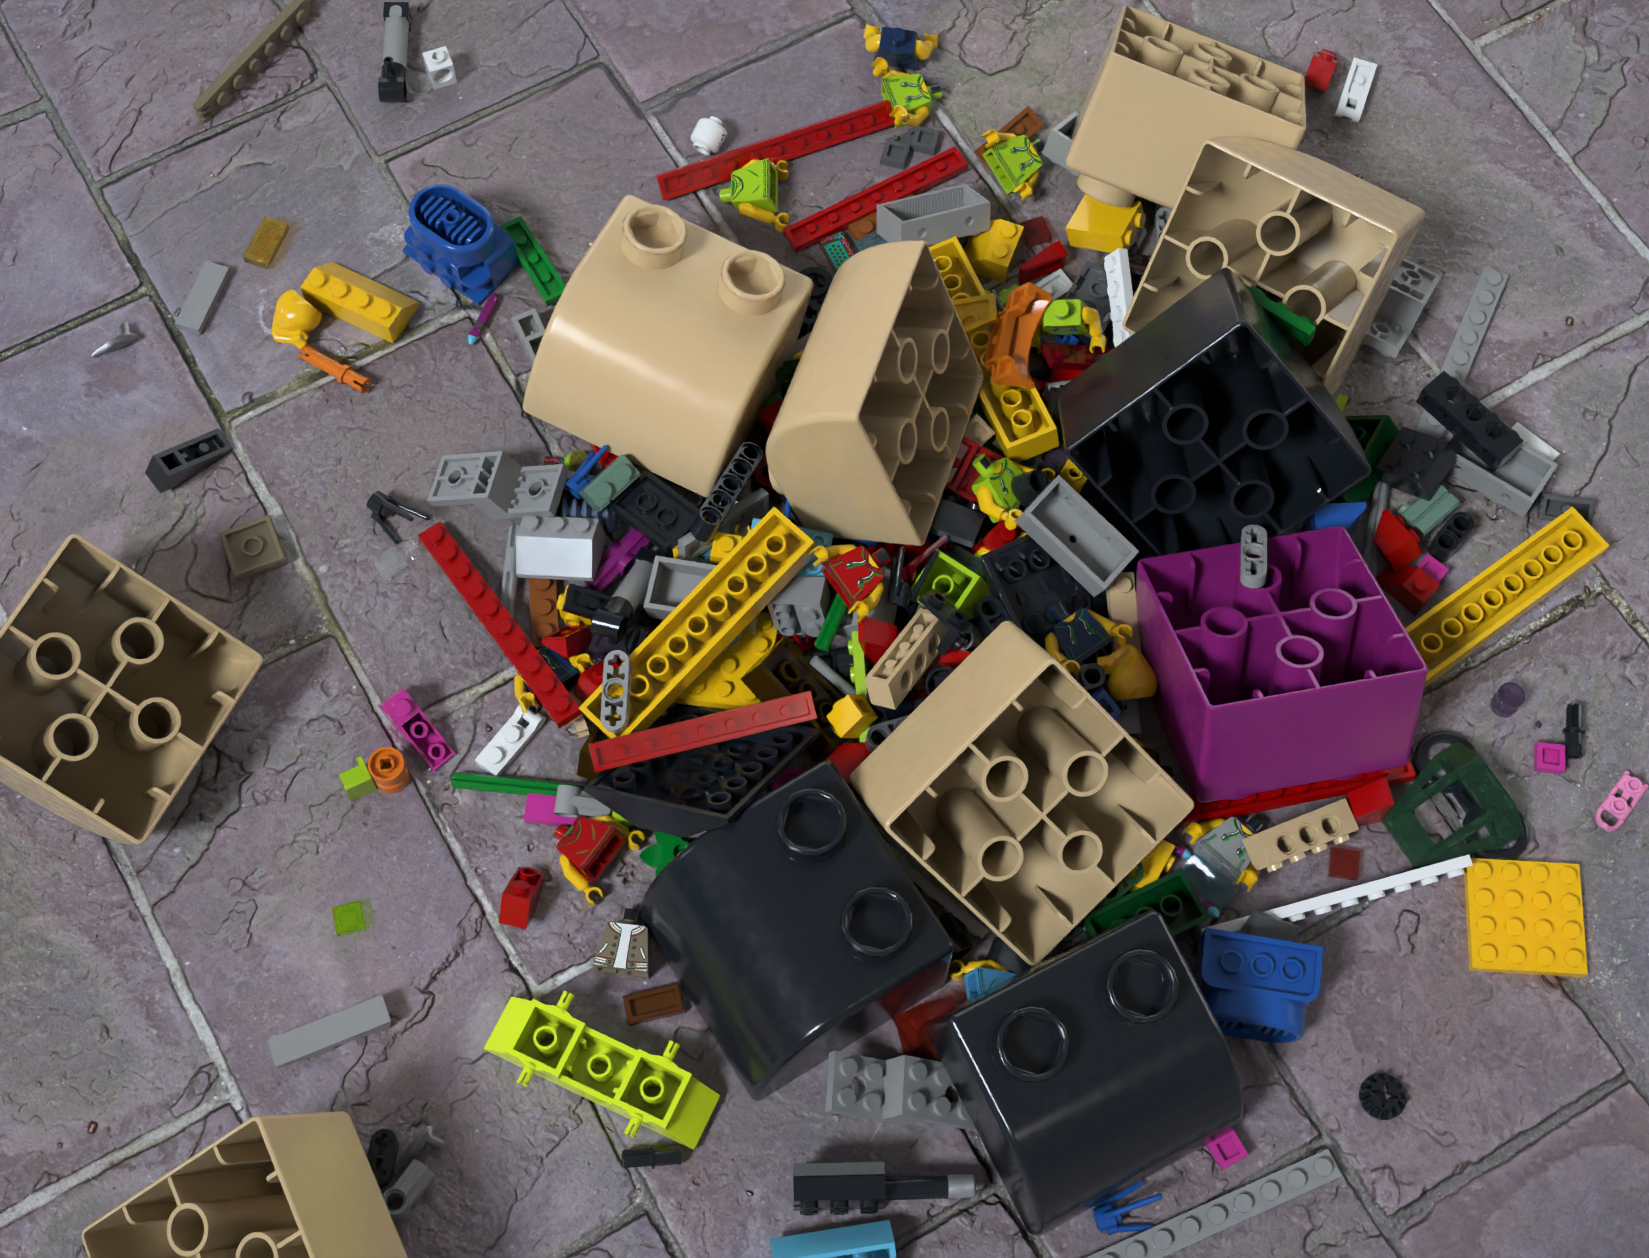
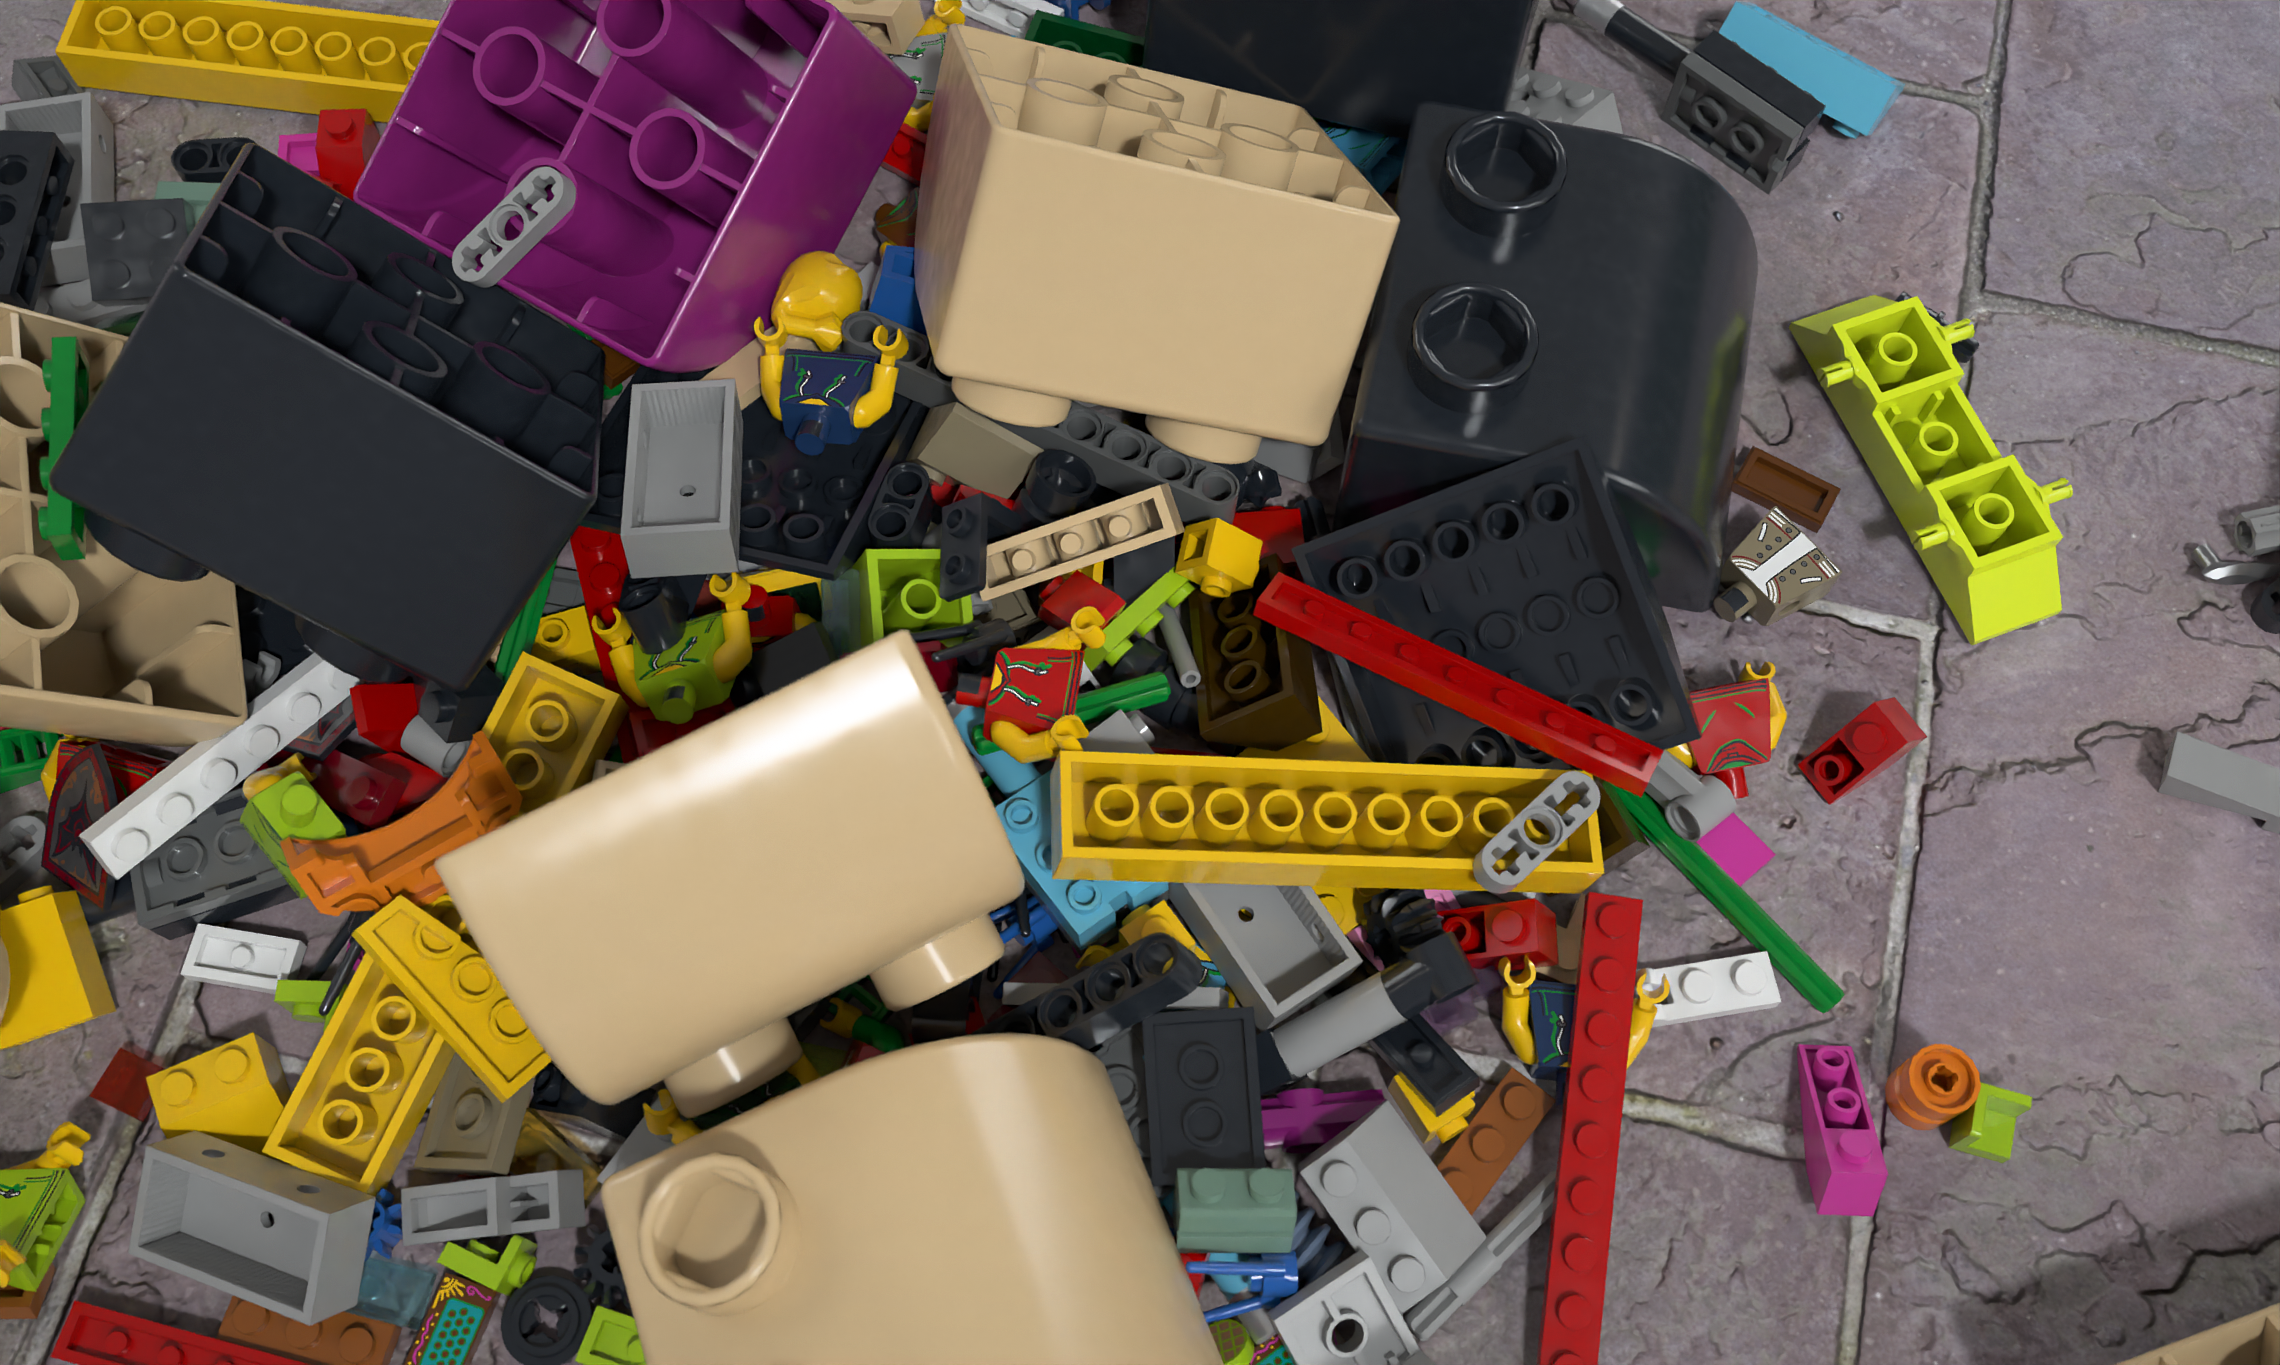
camera: 135 degrees left, 0 degrees up
clear neon green tile [332,901,367,937] -> none
red slope [541,625,593,658] -> none
red slope [1018,239,1067,285] -> none

